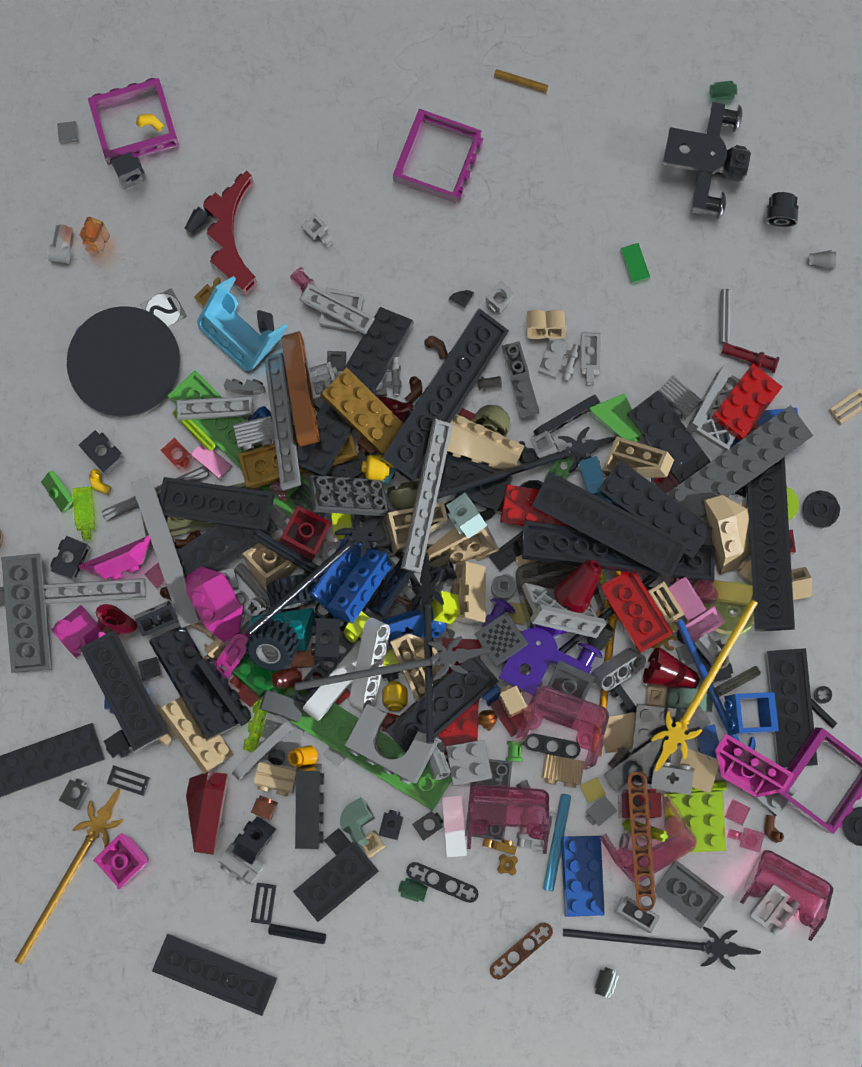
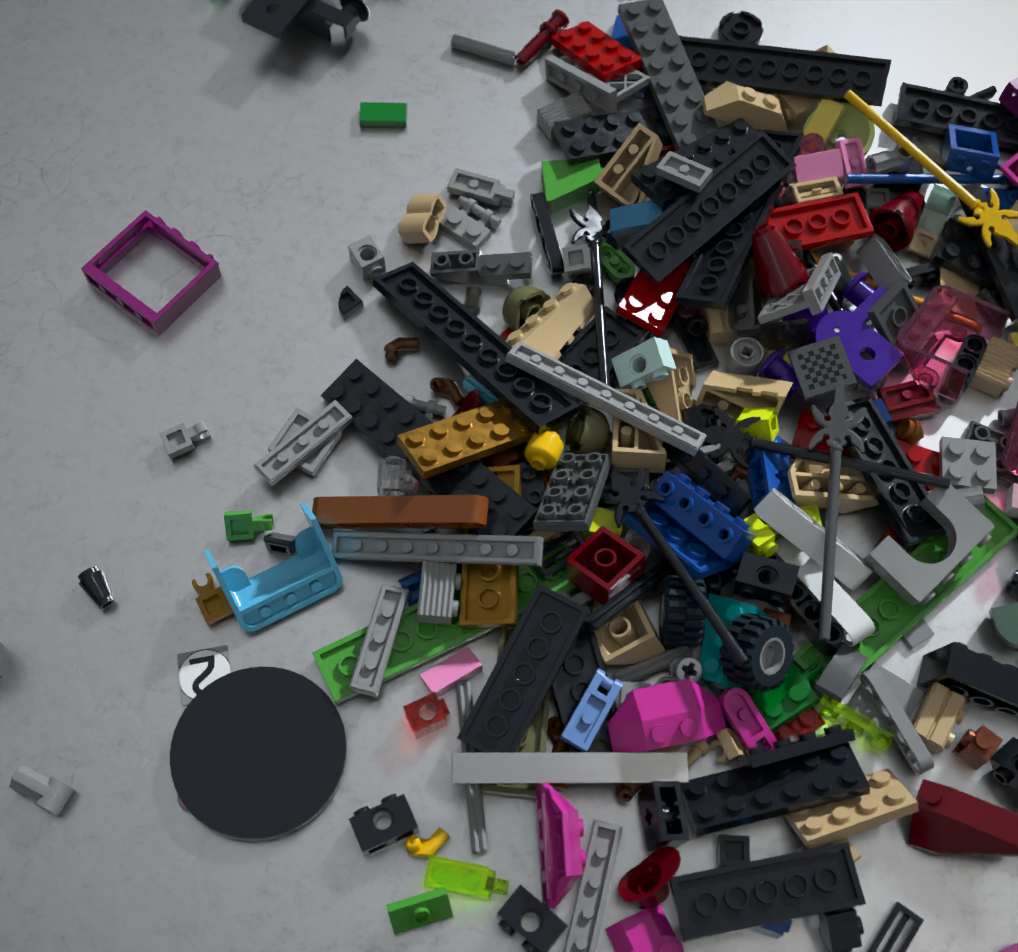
camera: 75 degrees left, 15 degrees down
clear orange brick [79,217,110,254] -> none
clear pink tile [144,563,165,589] -> none
lime axle [172,409,216,451] -> none
dark red arch [203,170,257,296] -> none
dark grey slope [224,379,266,395] -> none
black hinge [268,749,285,765] -> none
clear pink tile [269,481,290,501] -> none
clear red brick [272,667,302,689] -> none
light orange brick [288,745,317,767] -> none
clear pink bush [290,267,315,292] -> none
dark grey tile [327,351,346,371] -> none
yellow head [382,681,408,711] -> none
pearl gold bar [494,69,549,92] -> none
tan brick [499,684,527,718] -> none
bright green bush [506,741,524,762] -> none
none -> bright green plate [224,510,274,541]
none -> medium blue plate [559,668,623,752]
none -> light grey plate [656,151,713,193]

